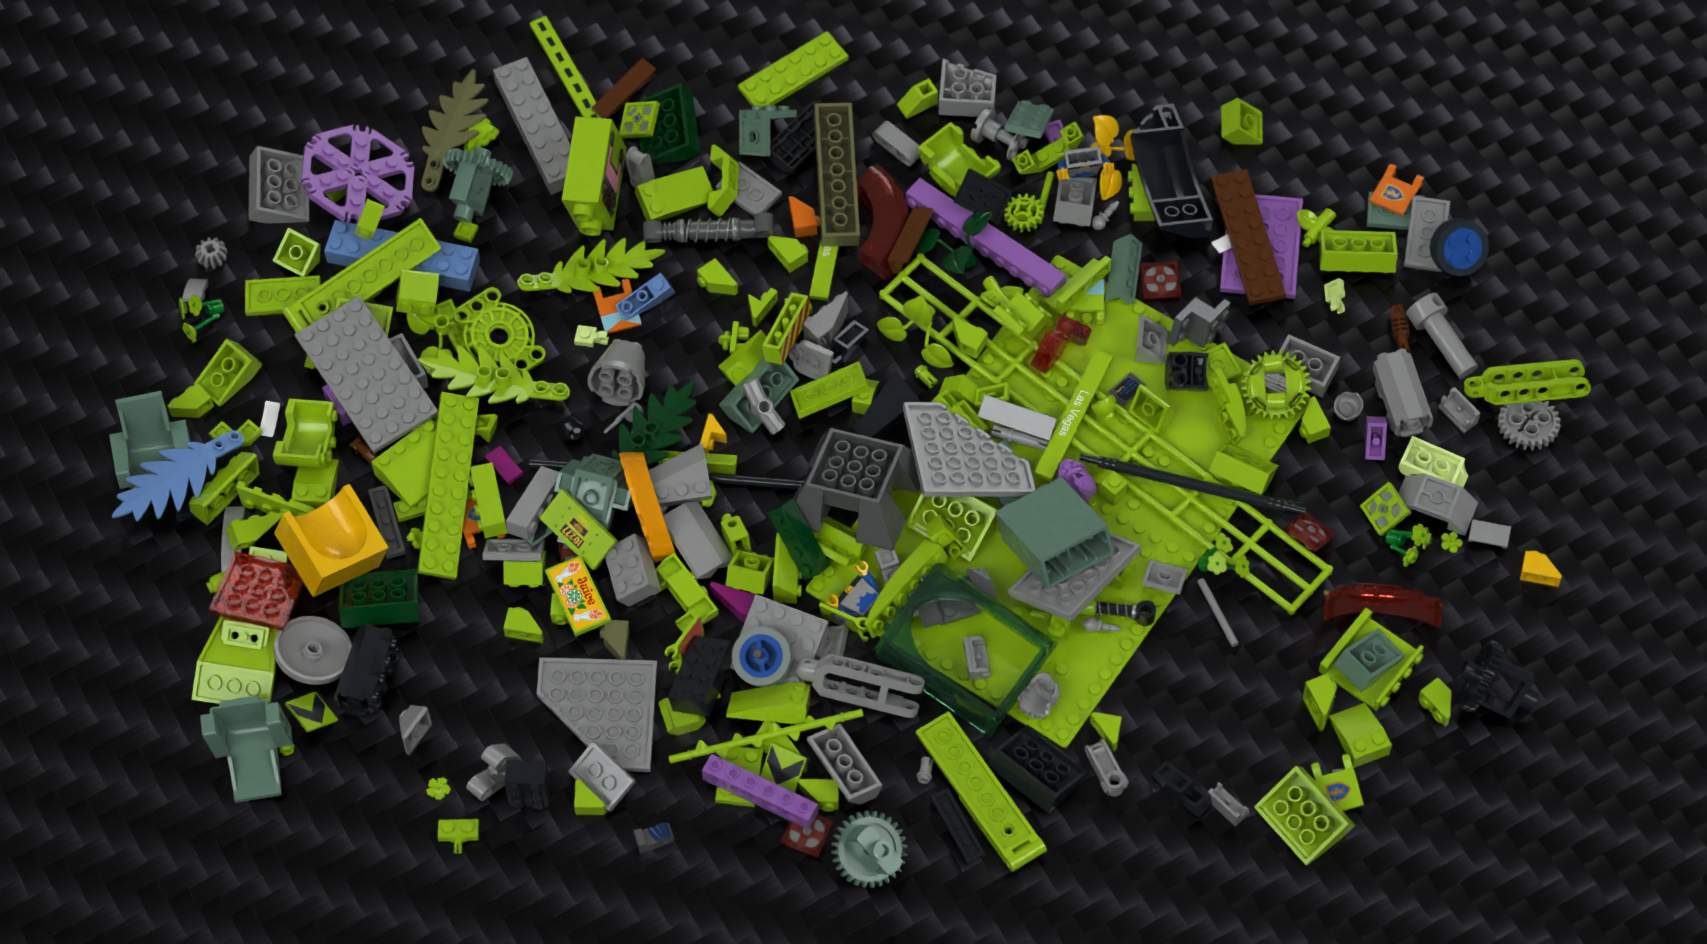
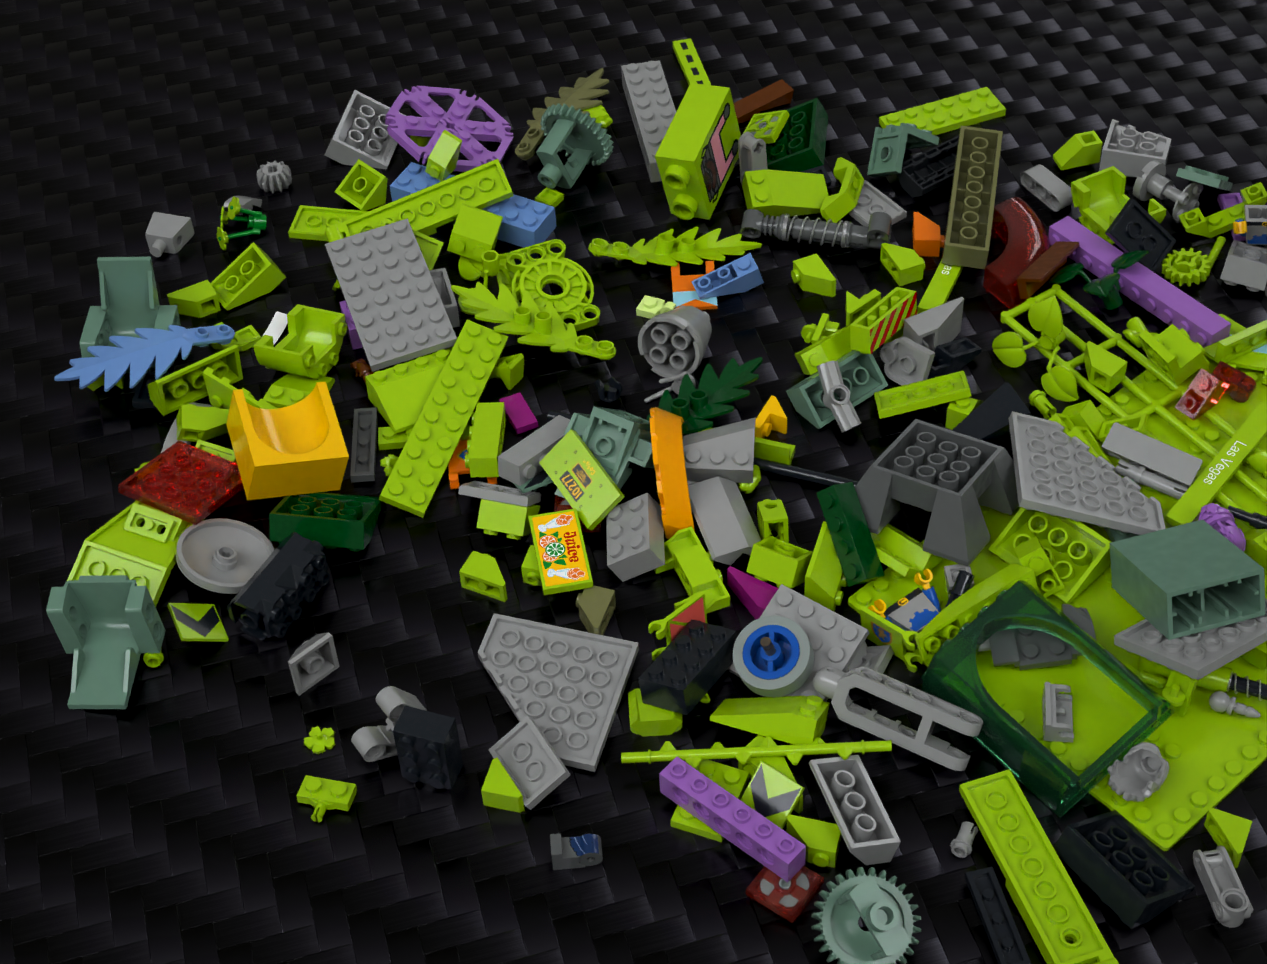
camera: 15 degrees right, 15 degrees down
none -> light grey torso [145,212,195,257]
none -> black axle [946,570,975,607]

